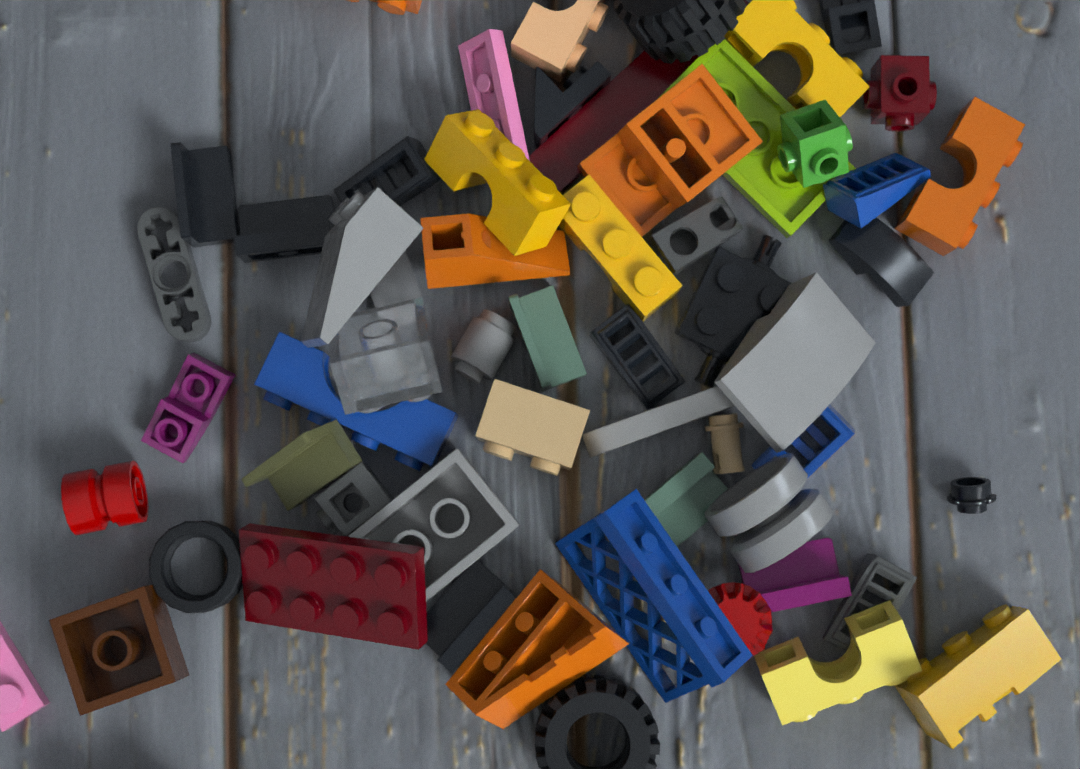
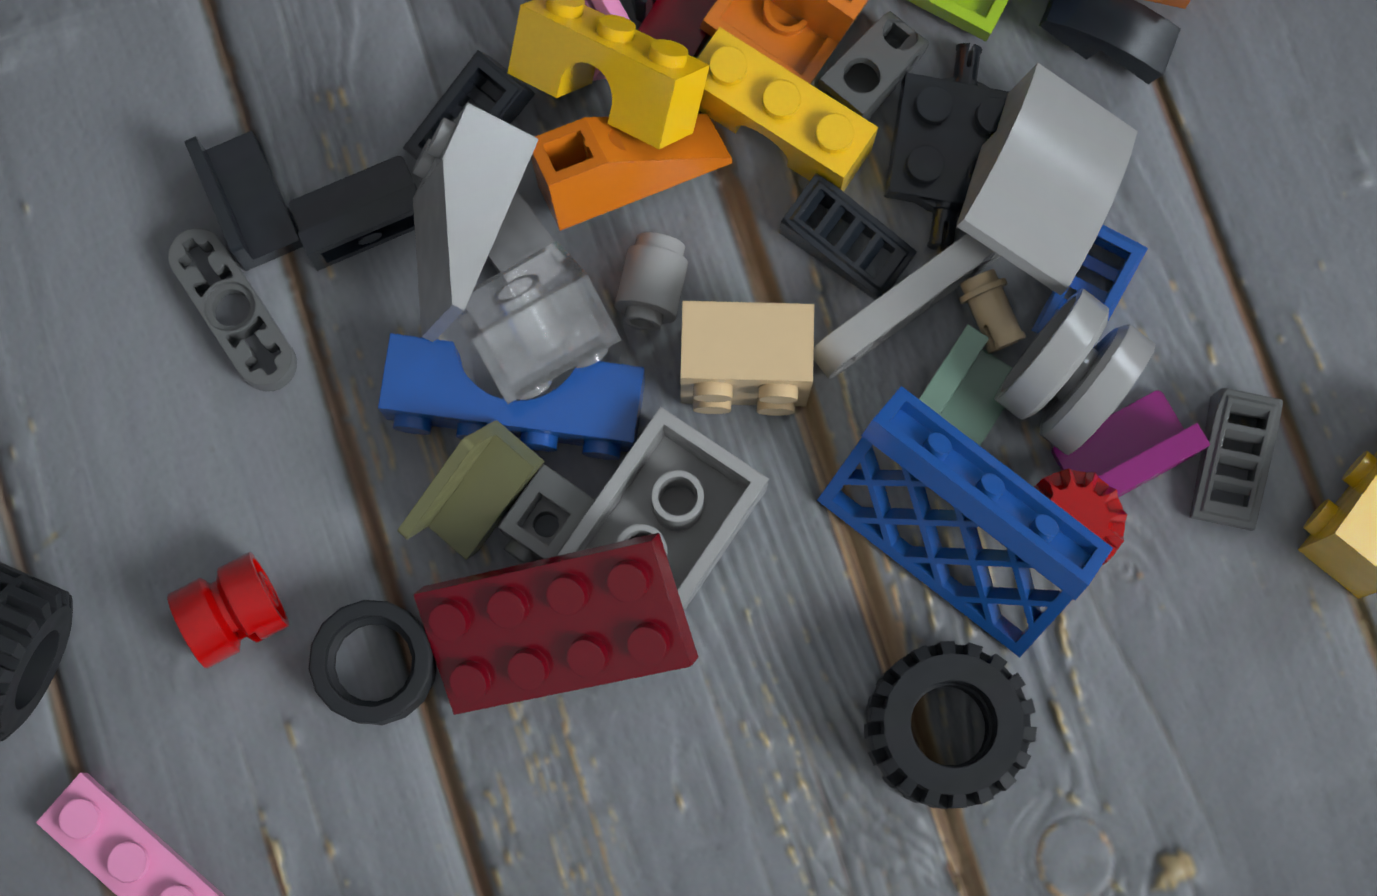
camera: 15 degrees left, 5 degrees down
reddish brown brick [49,585,189,716] -> none
magenta slope [141,352,235,463] -> none
black panel [426,560,518,673] -> none
orange wedge [445,569,629,729] -> none
sand green panel [508,285,587,392] -> none
light yellow arch [754,600,922,726] -> none
black plate [947,477,996,514] -> none

